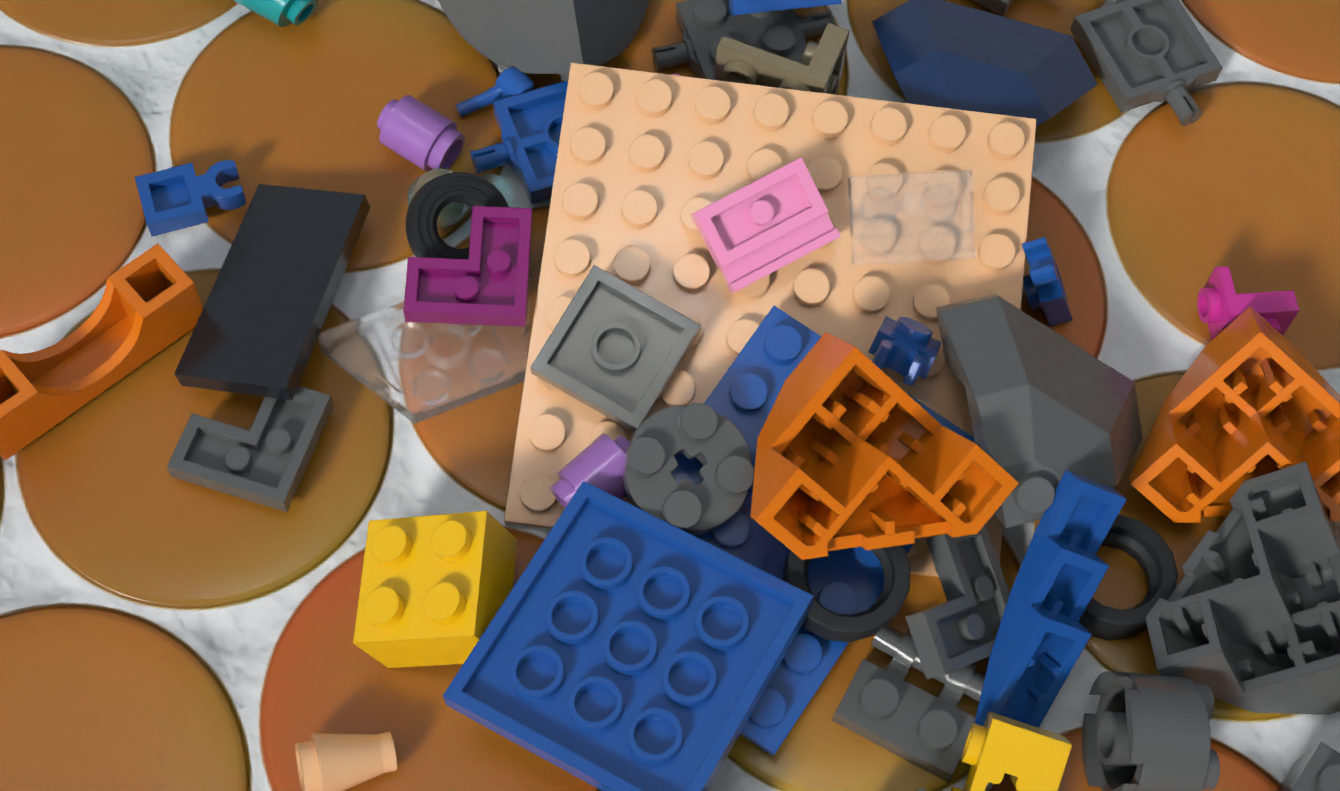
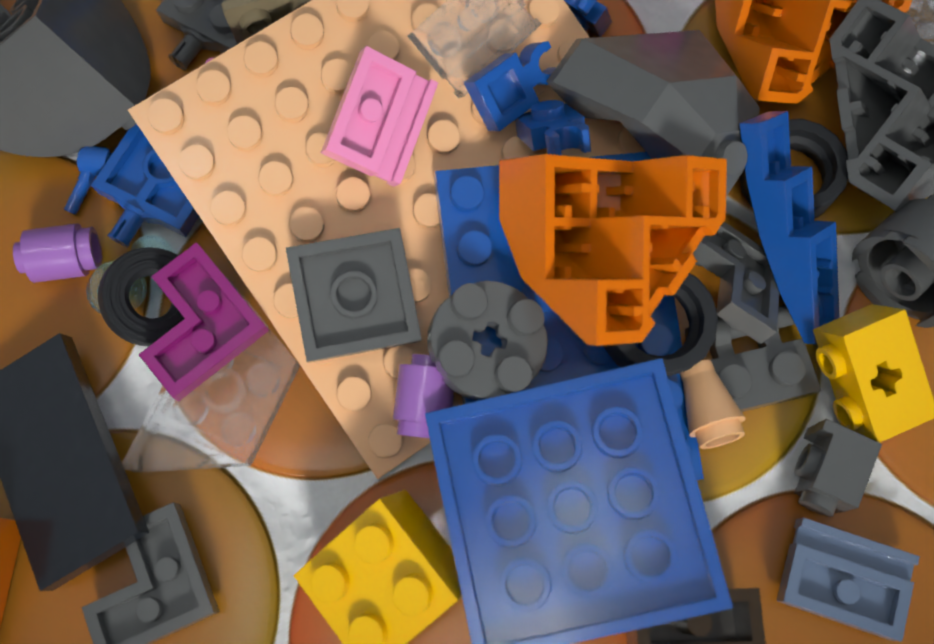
camera: 35 degrees left, 10 degrees up
none -> blue plate [463,41,556,131]
none -> light nougat cone [680,360,746,449]

